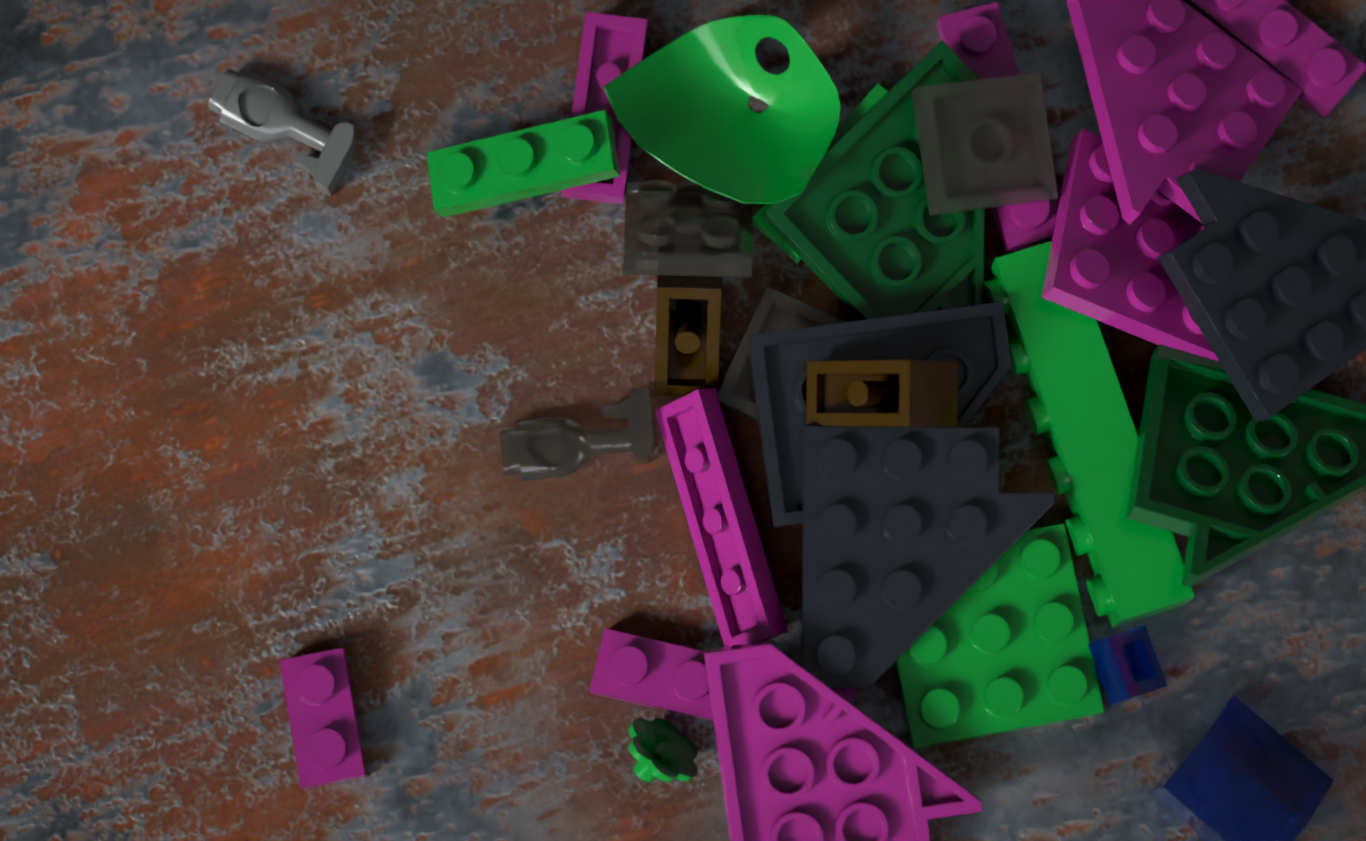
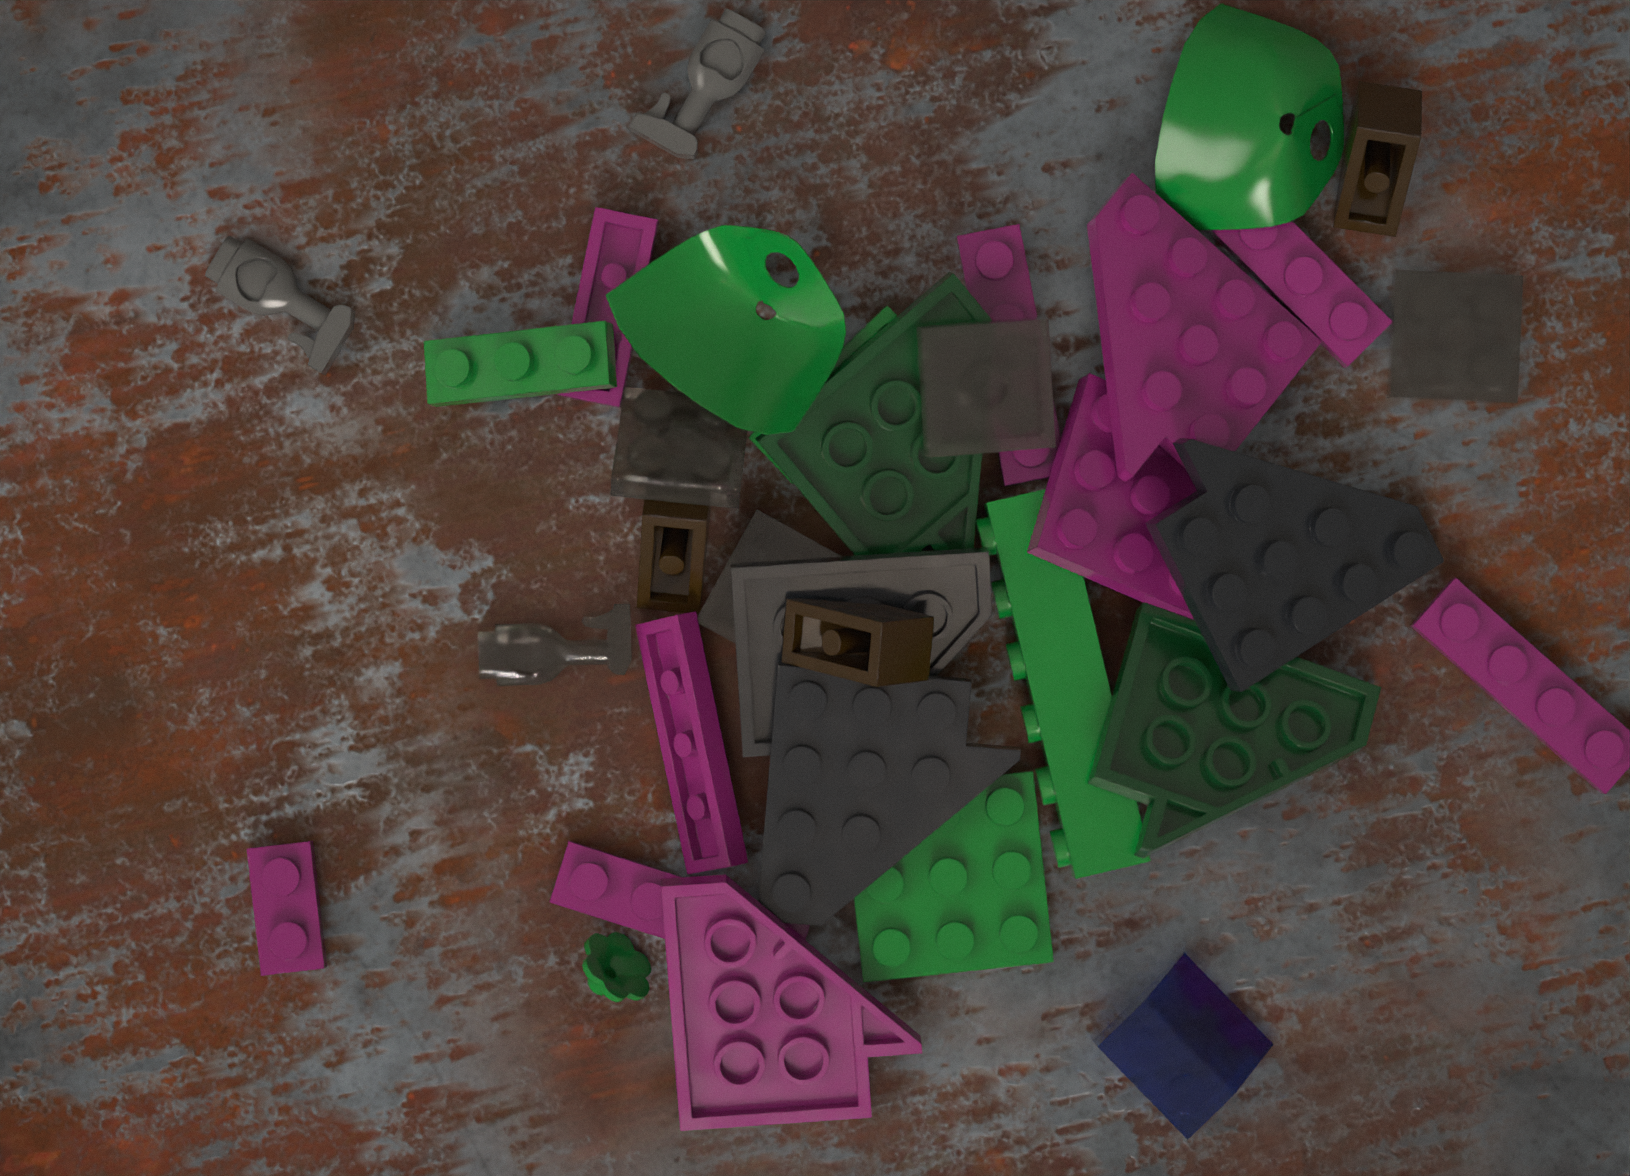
camera: 10 degrees right, 10 degrees up
clear blue plate [1088,625,1168,705] -> none

